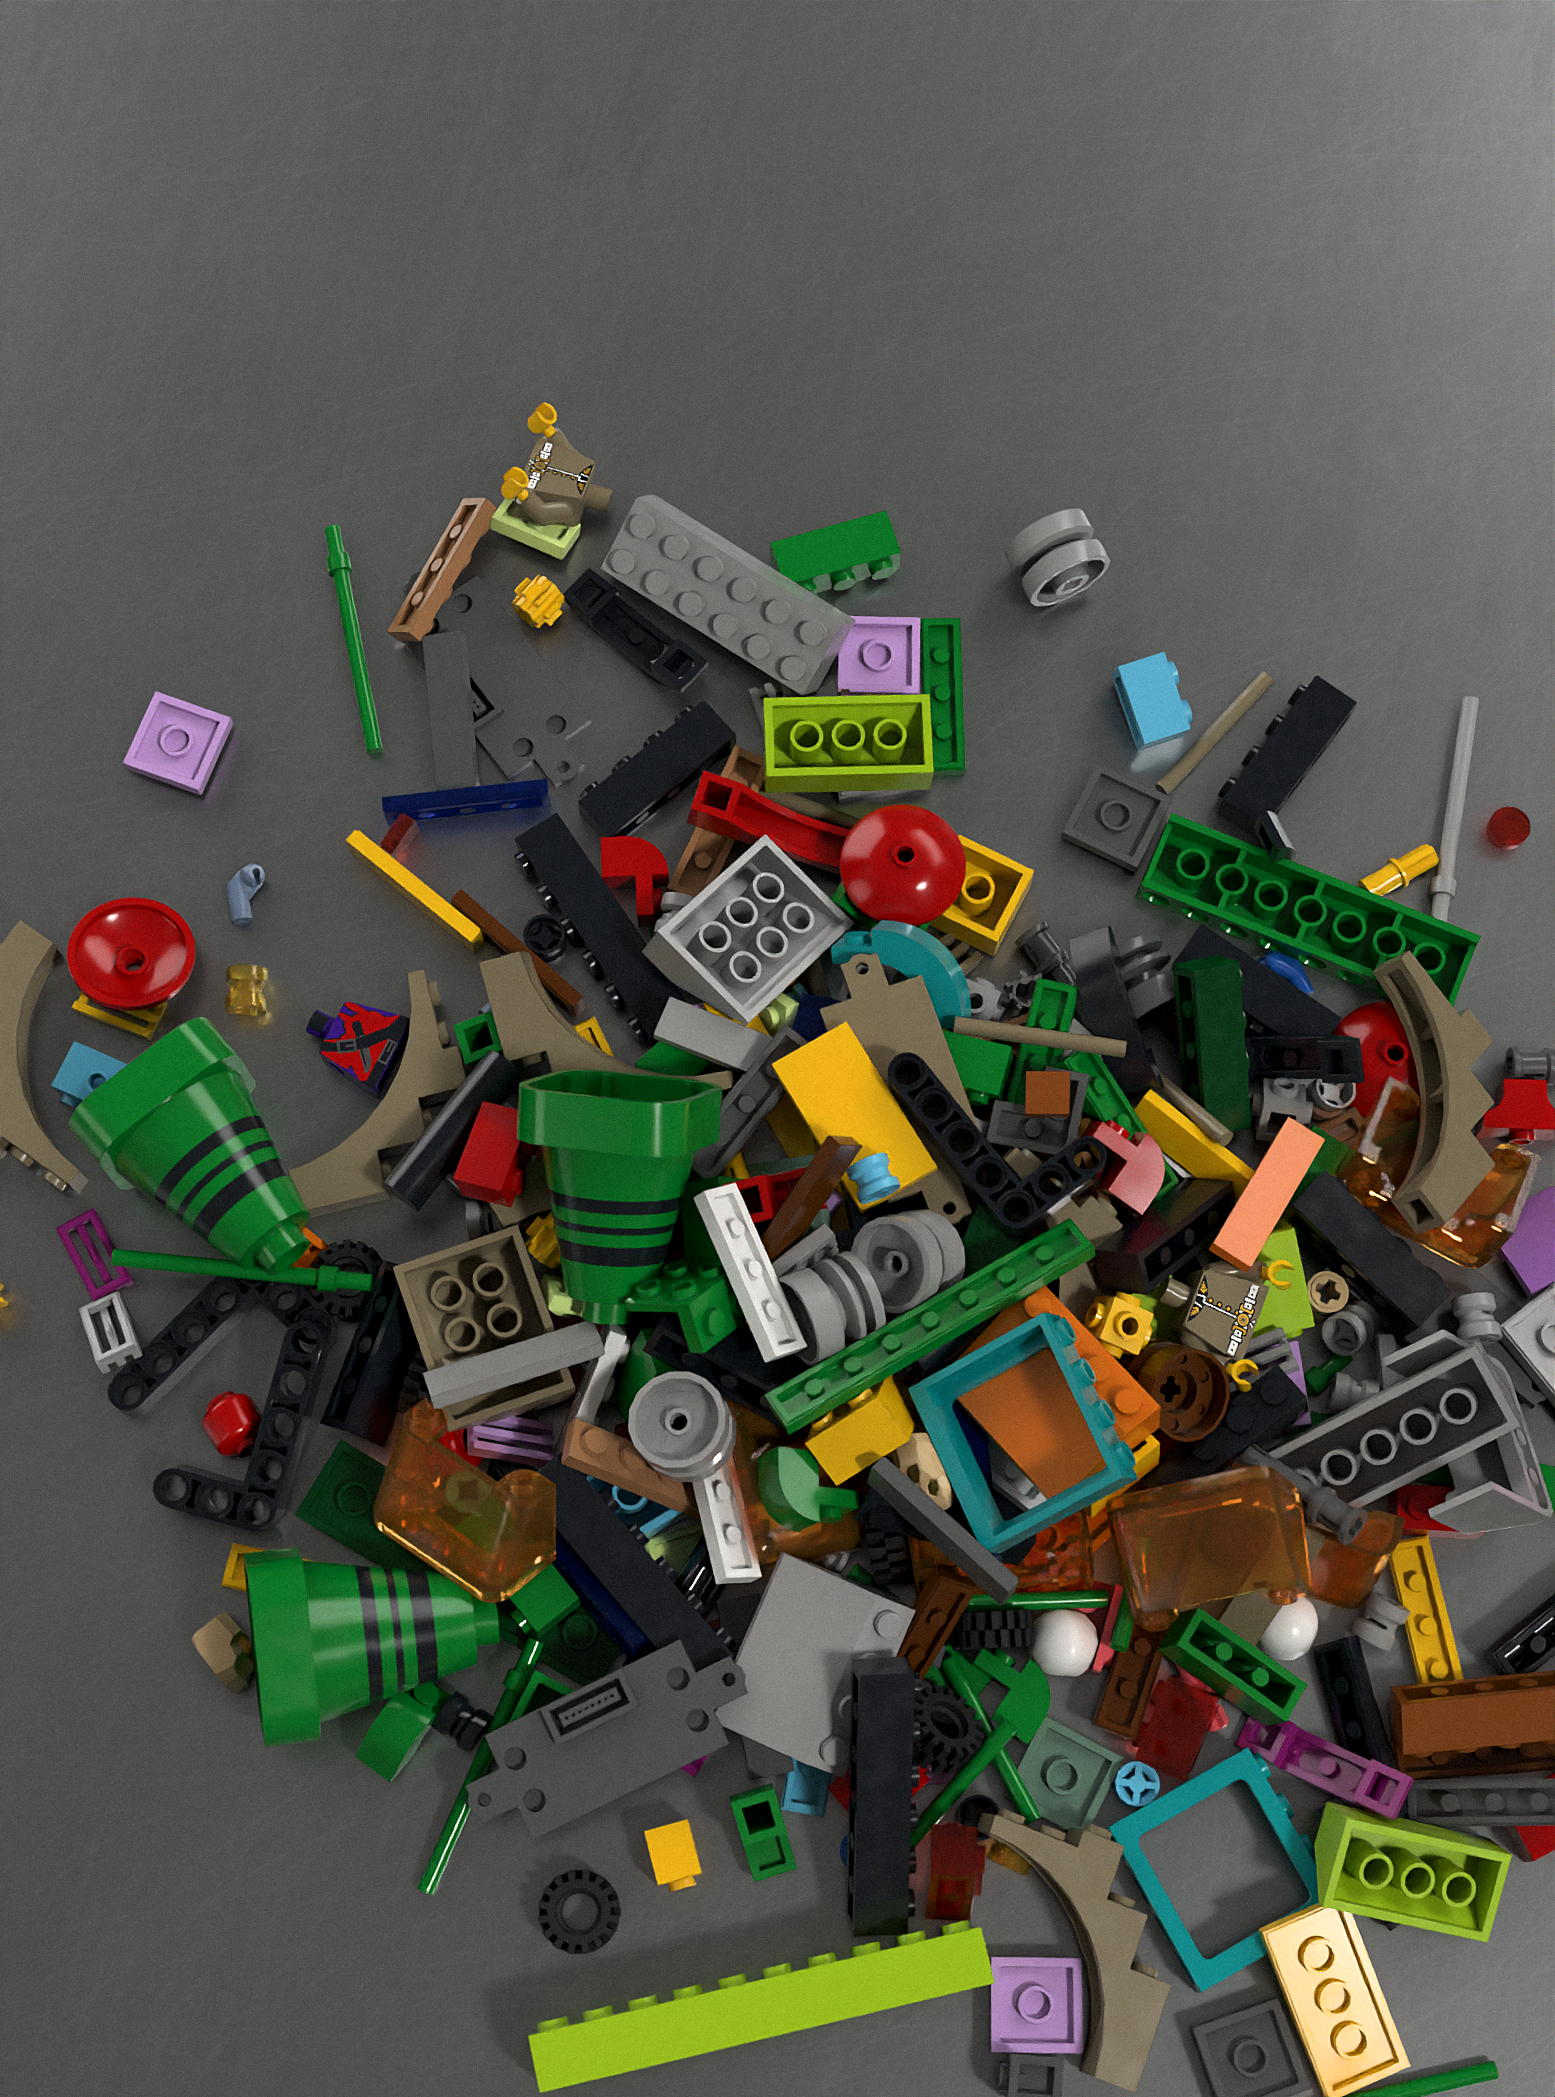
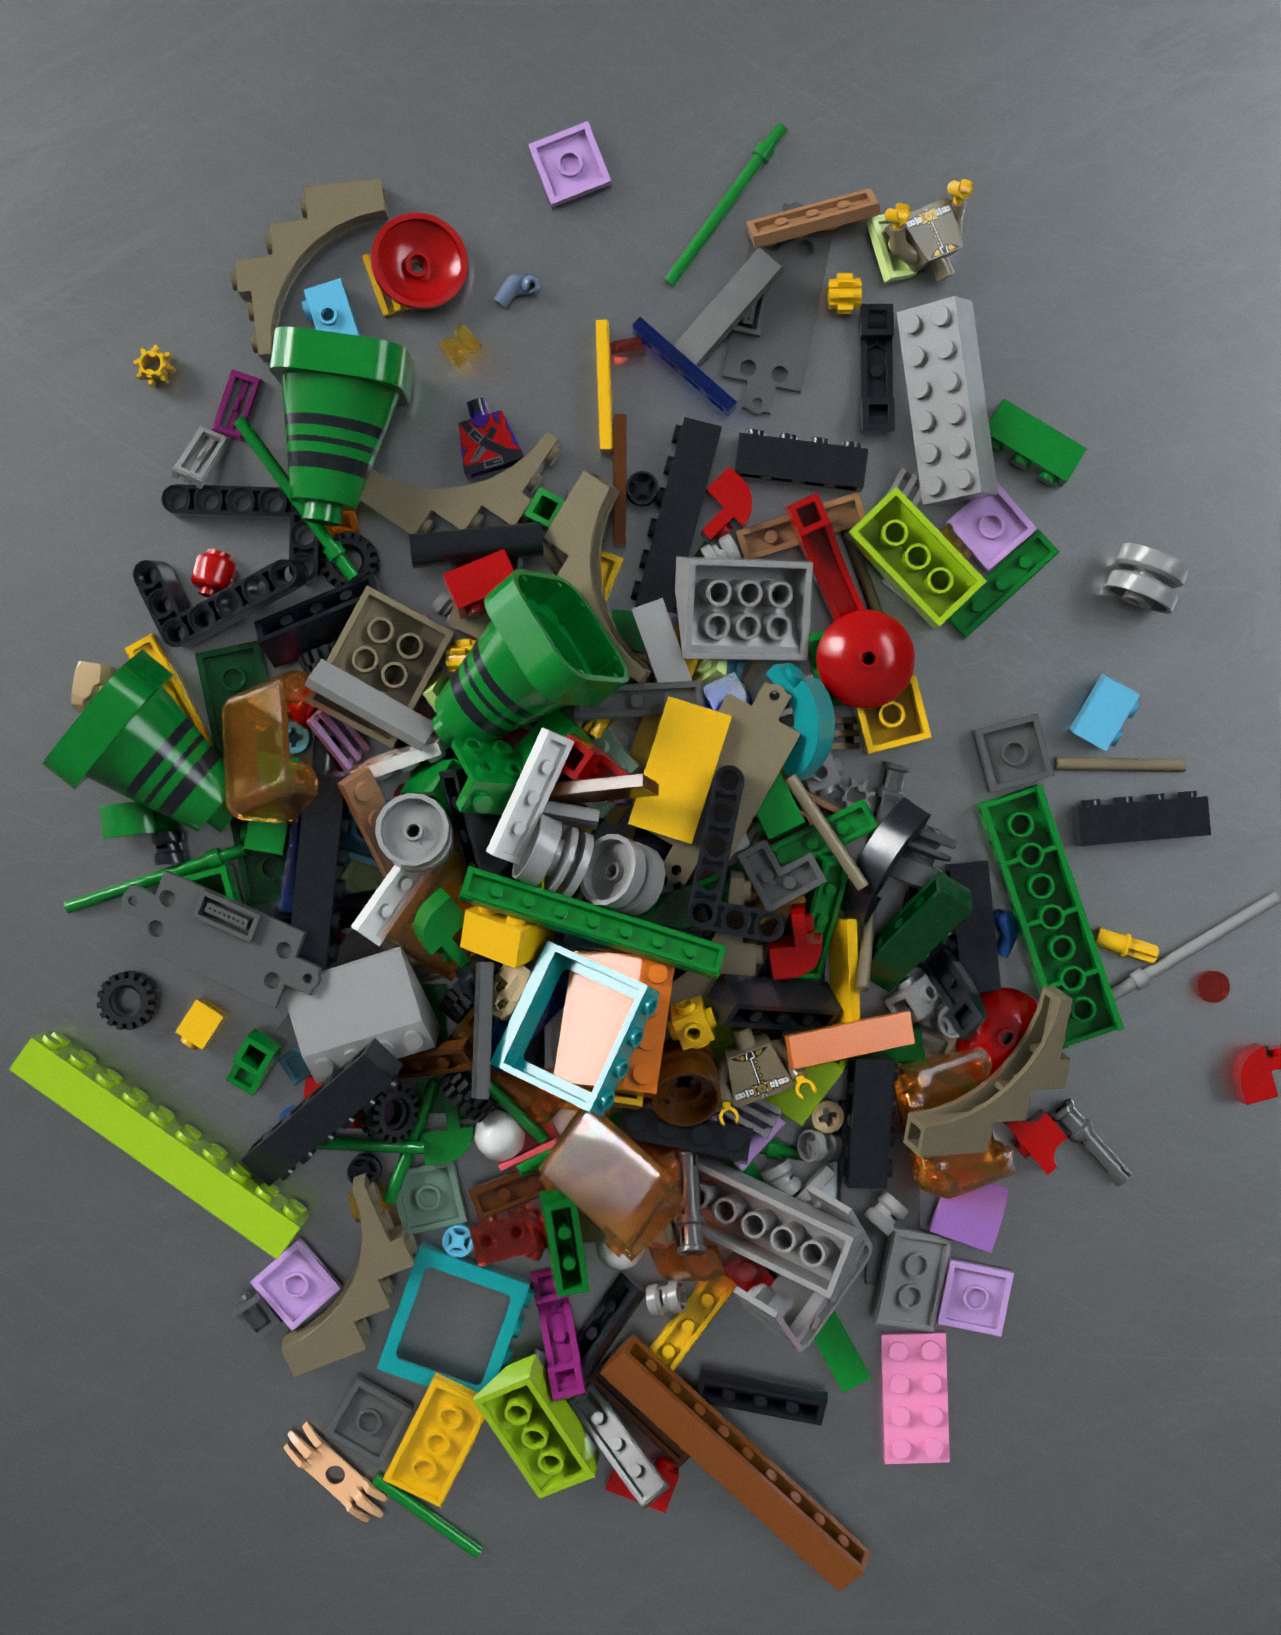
camera: 45 degrees right, 15 degrees up
medium azure wheel [846,1152,901,1204] -> none
clear red brick [925,1822,986,1922] -> none
dark orange tile [1025,1071,1071,1117] -> none
black slope [1253,811,1298,864] -> none

